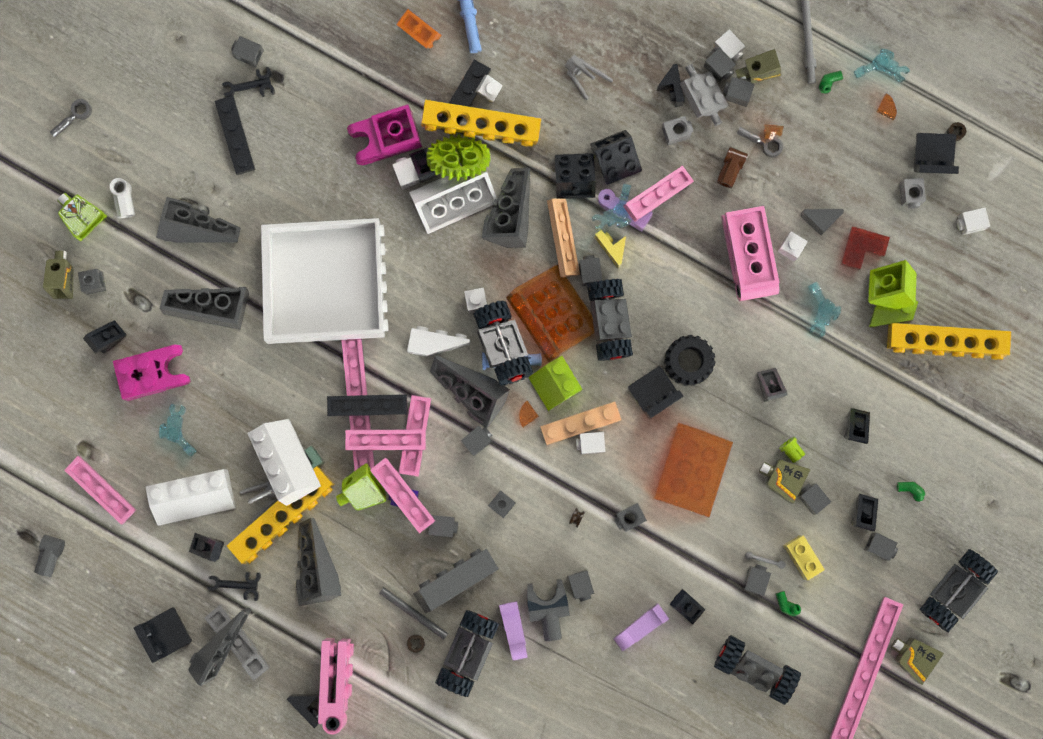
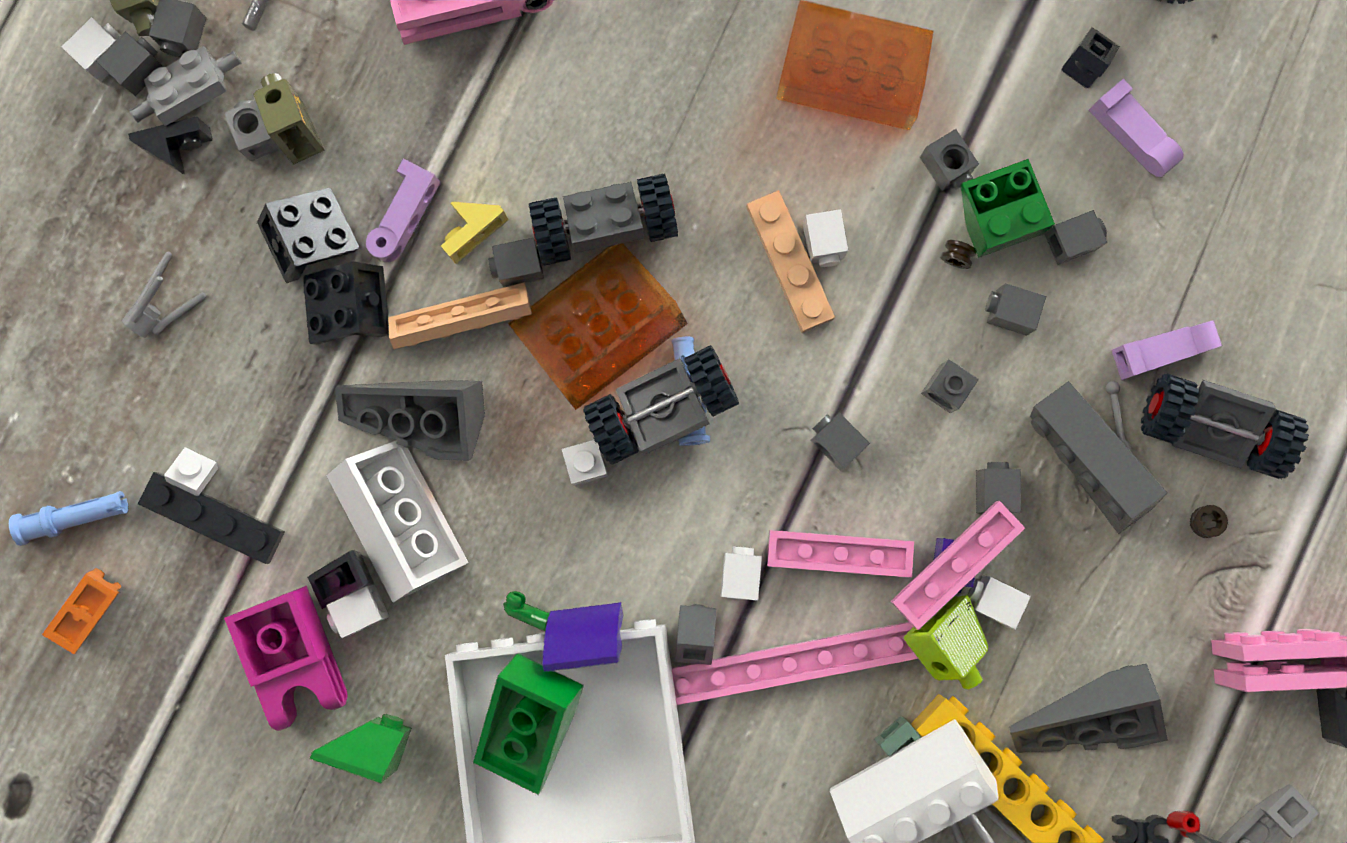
camera: 95 degrees left, 0 degrees up
black plate [327,394,407,417] -> none
bright pink plate [345,430,426,450] -> none
dark grey bar [379,587,448,640] -> none
white slope [407,326,471,357] -> none
yellow brick [421,100,541,147] -> none
lime gear [427,134,490,181] -> none
dark grey wedge [430,356,510,428] -> none
clear orange tile [519,401,539,428] -> none
dark grey connector [527,579,570,642] -> none
lime slope [528,356,583,411] -> none
clear light blue piece [592,184,632,231] -> none
bright pink plate [623,166,694,222] -> none
black bracket [628,366,684,419] -> none
black tyre [664,335,716,386] -> none
reddish brown piece [717,147,748,189] -> none
none -> olive torso [254,73,325,165]
none -> slope [309,714,412,783]
none -> green slope [473,654,584,795]
none -> green arm [503,591,549,631]
none -> dark purple slope [543,602,624,672]
none -> dark grey brick [675,604,716,665]
none -> white brick [720,546,762,600]
none -> green slope [961,159,1055,258]
none -> white brick [968,576,1031,630]
none -> dark grey brick [985,283,1047,336]
none -> light grey hinge [1106,381,1131,450]
none -> red arm [1167,811,1200,838]

